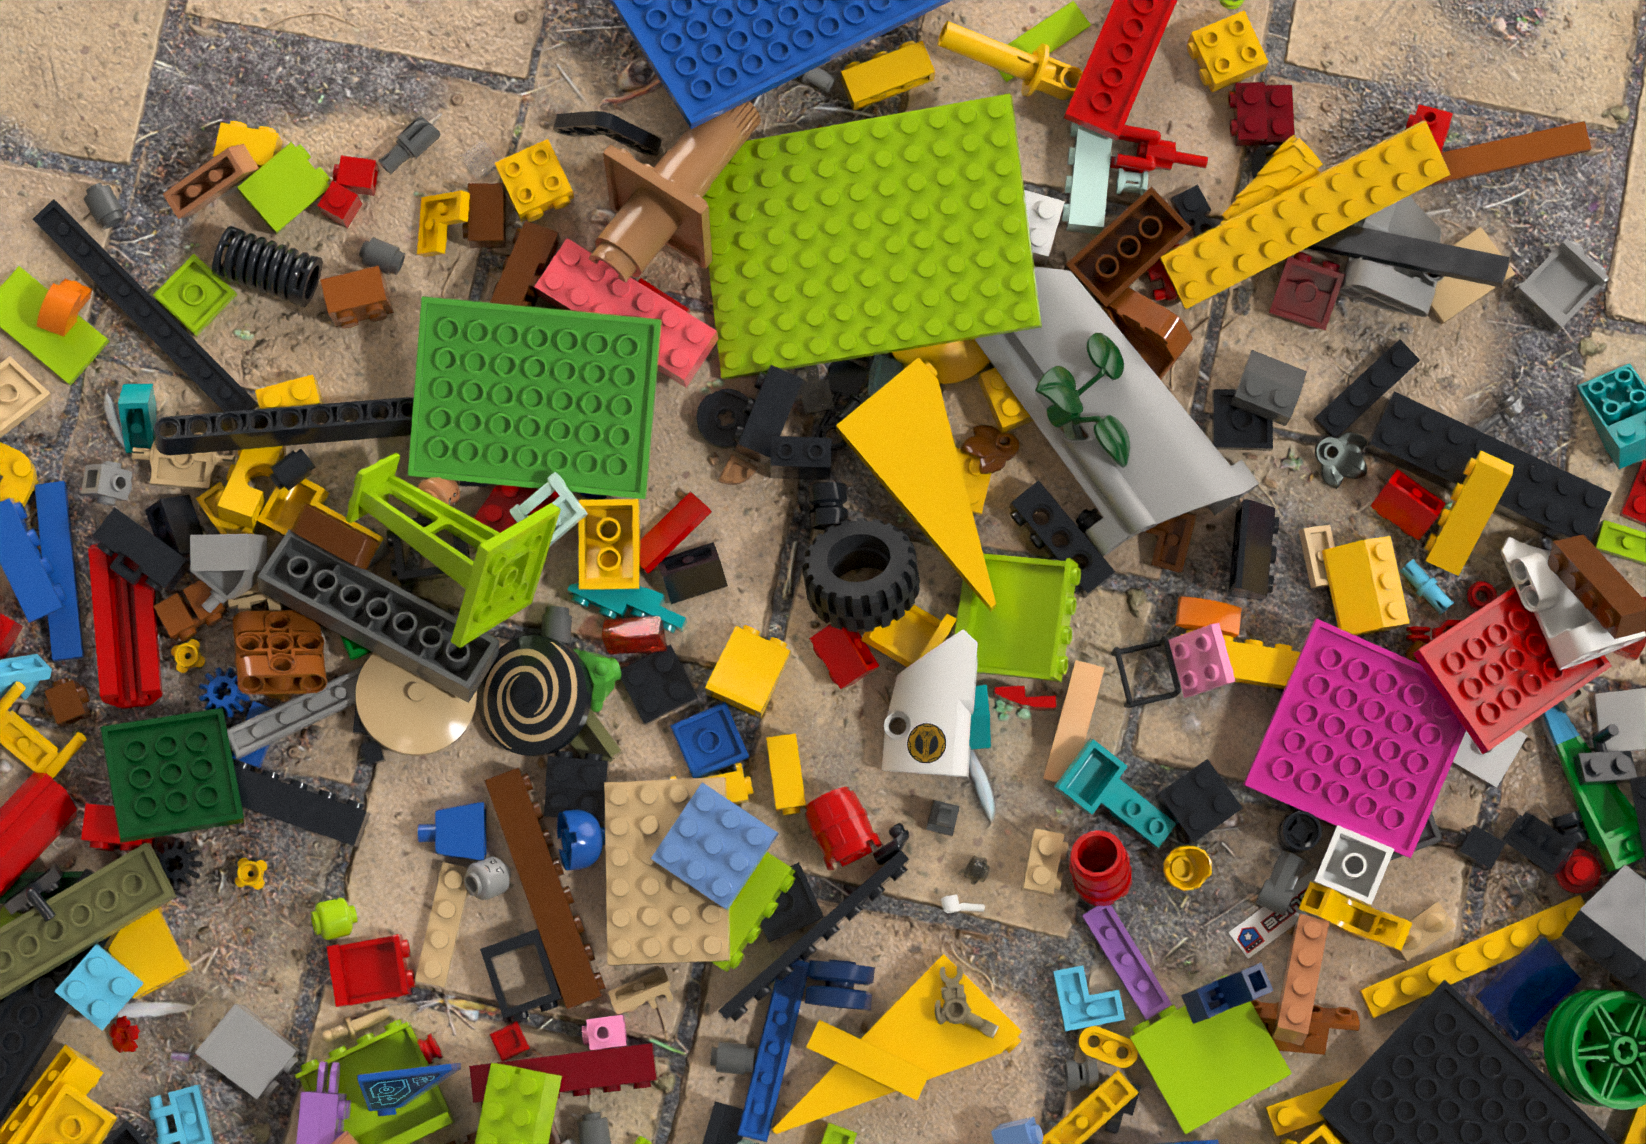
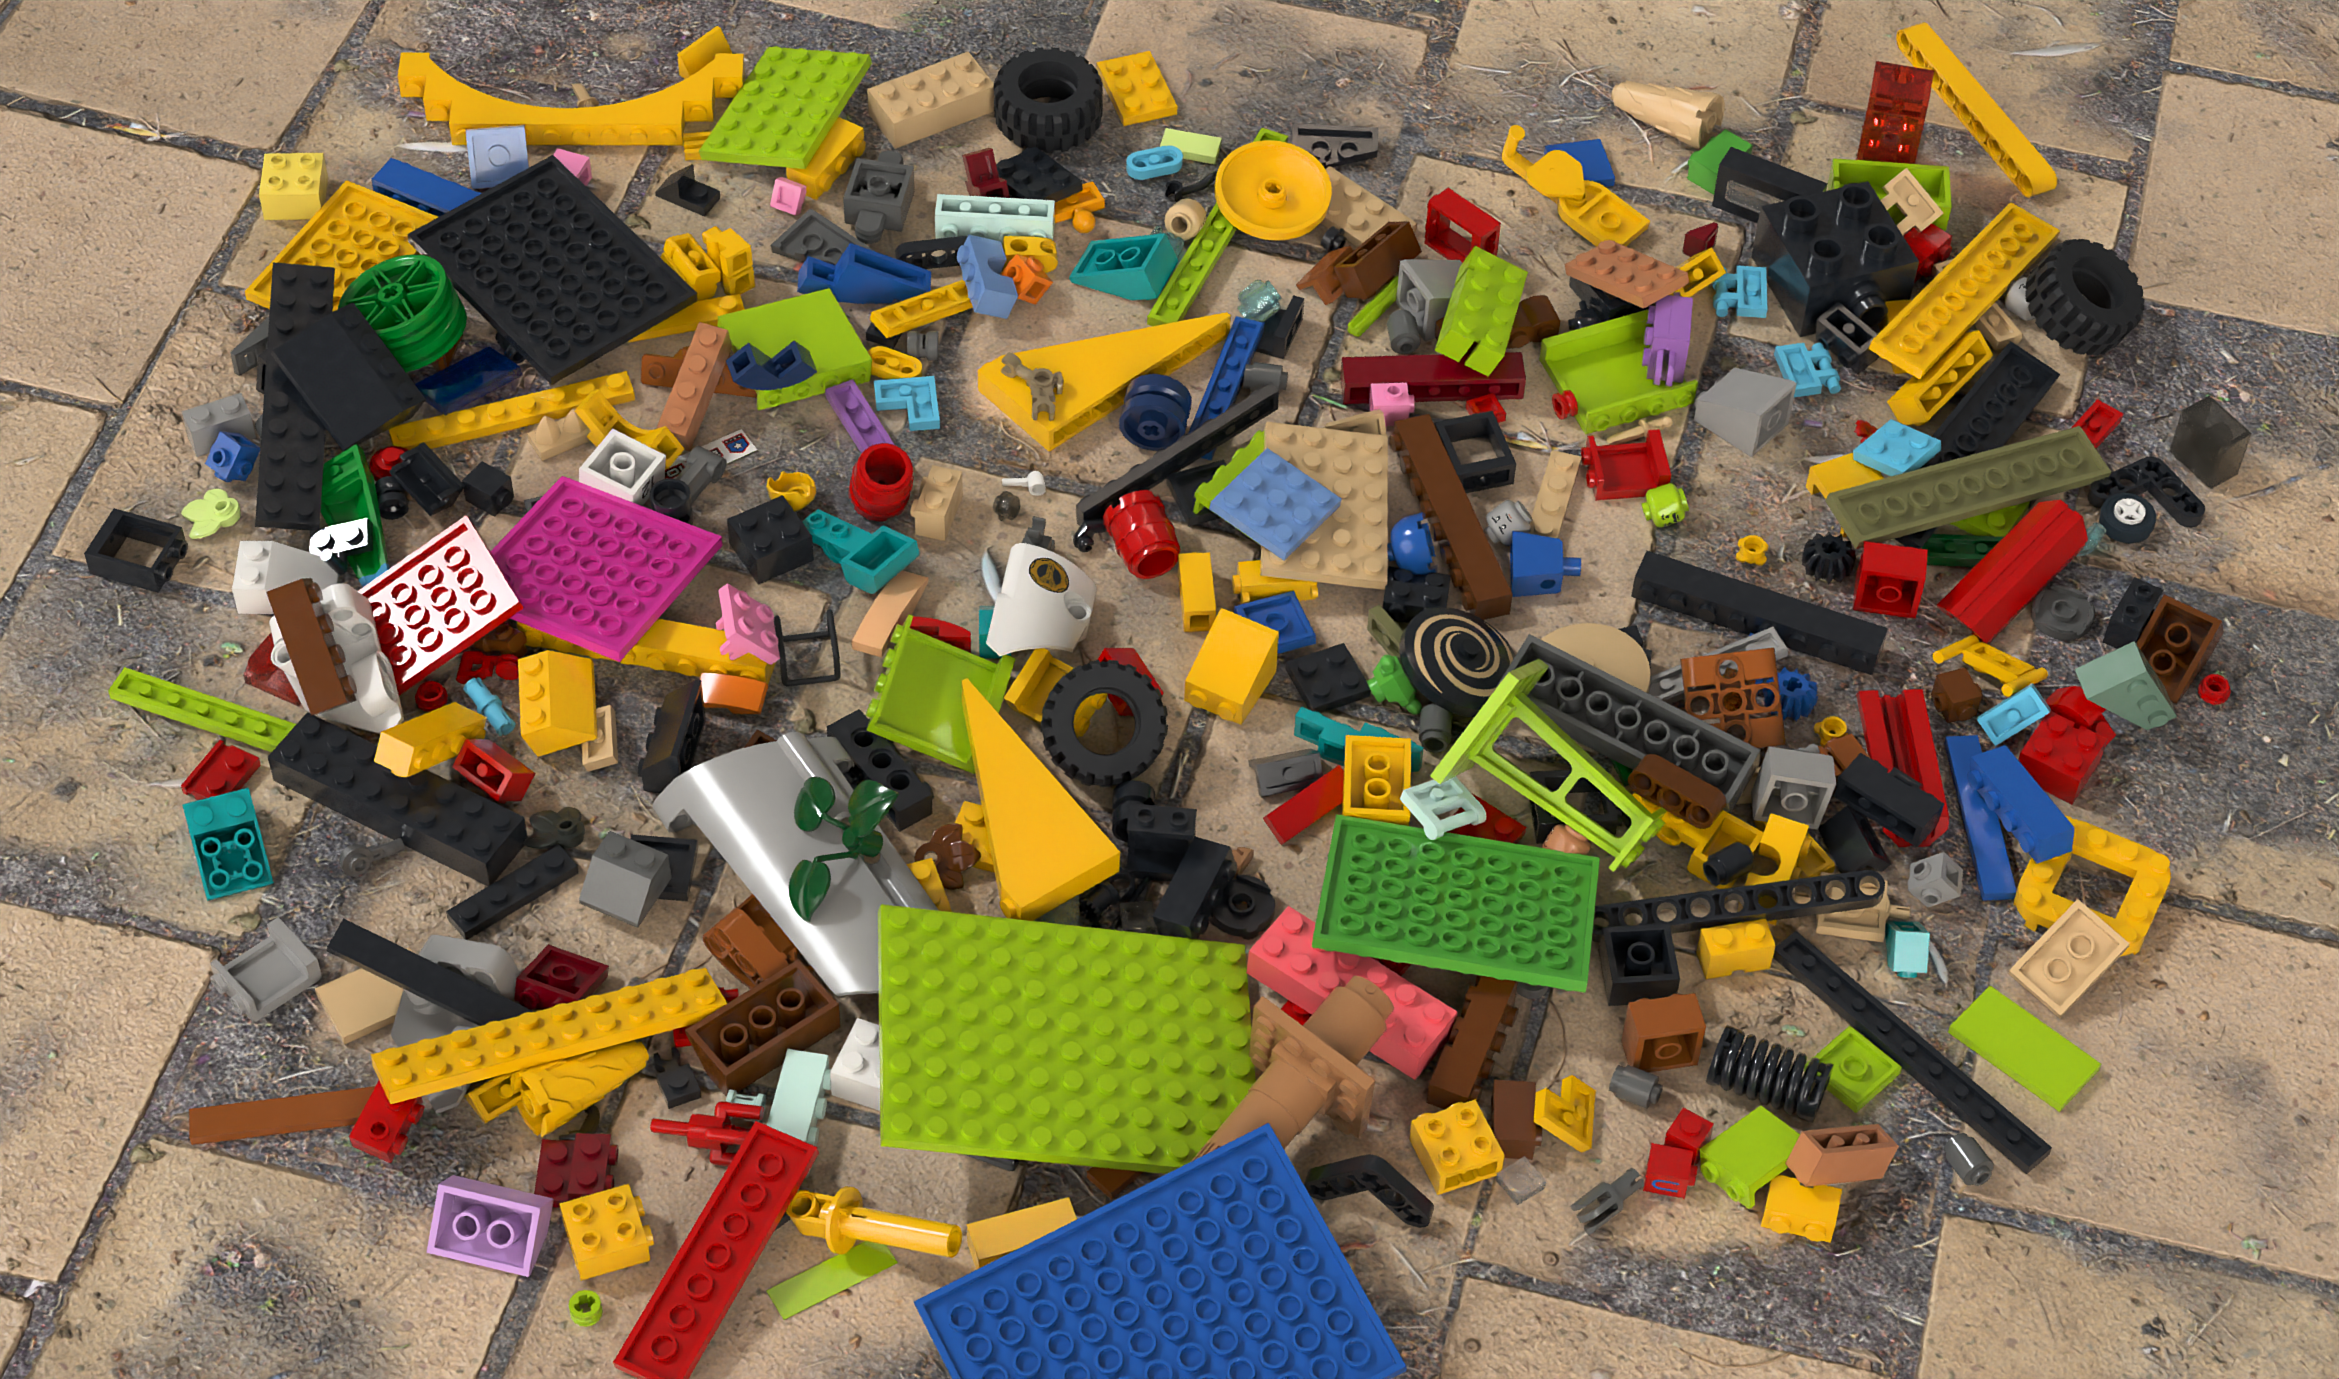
camera: 175 degrees left, 30 degrees down
black plate [4,863,63,922] -> none
orange brick [37,278,92,337] -> none
dark green plate [100,708,244,843] -> none
slope [357,1063,461,1116] -> none
clear red slope [601,616,667,655] -> none
yellow tile [806,1019,930,1100] -> none
none -> lavender slope [427,1175,554,1277]
none -> black brick [1598,923,1680,1006]

